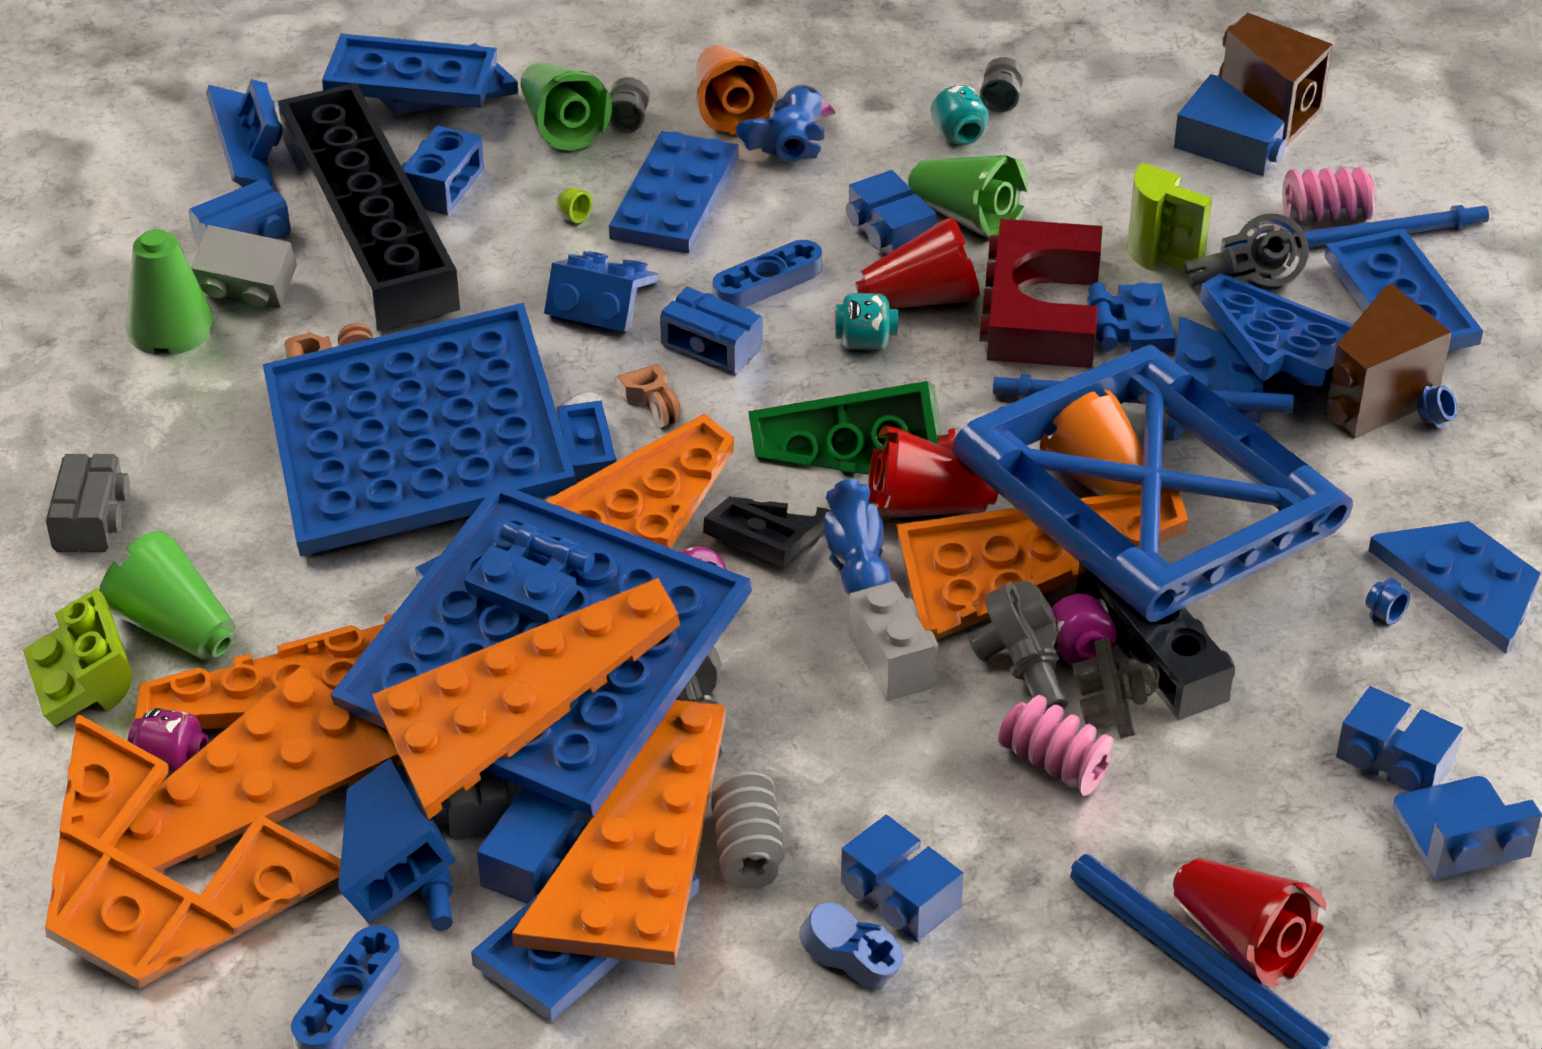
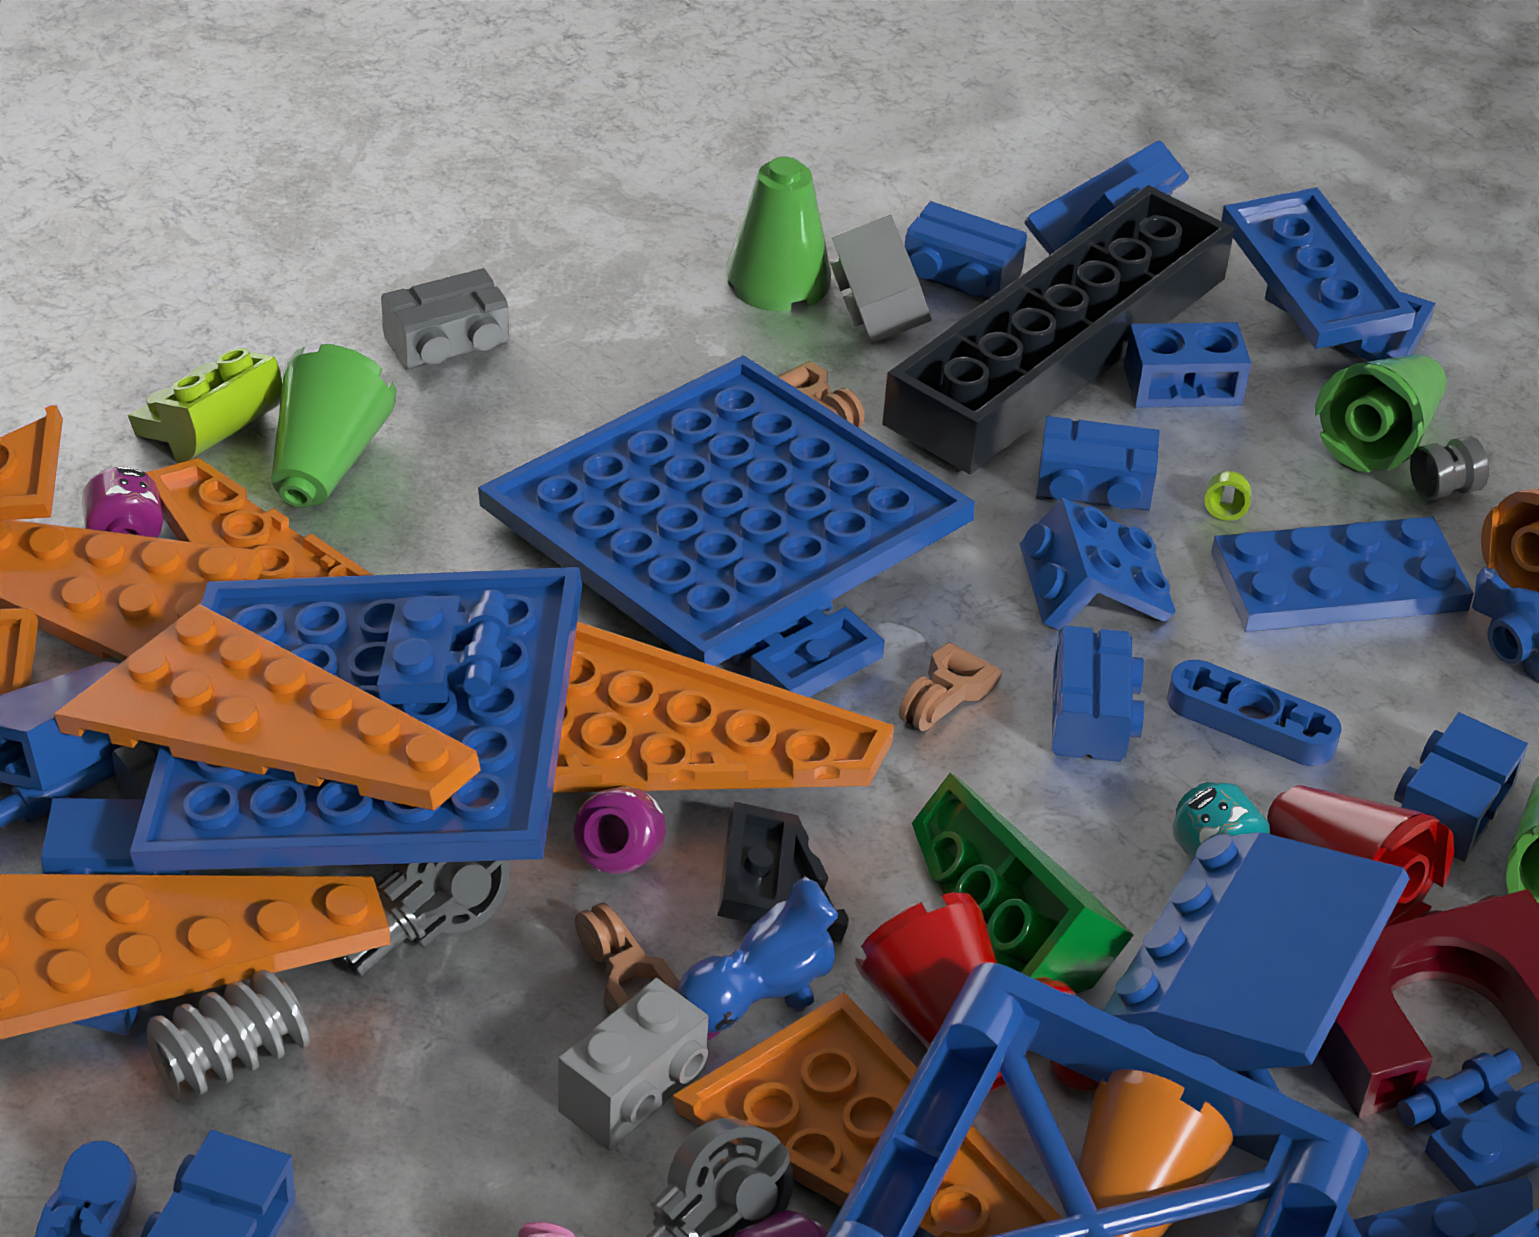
camera: 60 degrees right, 0 degrees up
none -> nougat piece [575,902,680,1014]
none -> blue brick [1036,416,1160,511]
none -> blue slope [1102,832,1410,1071]

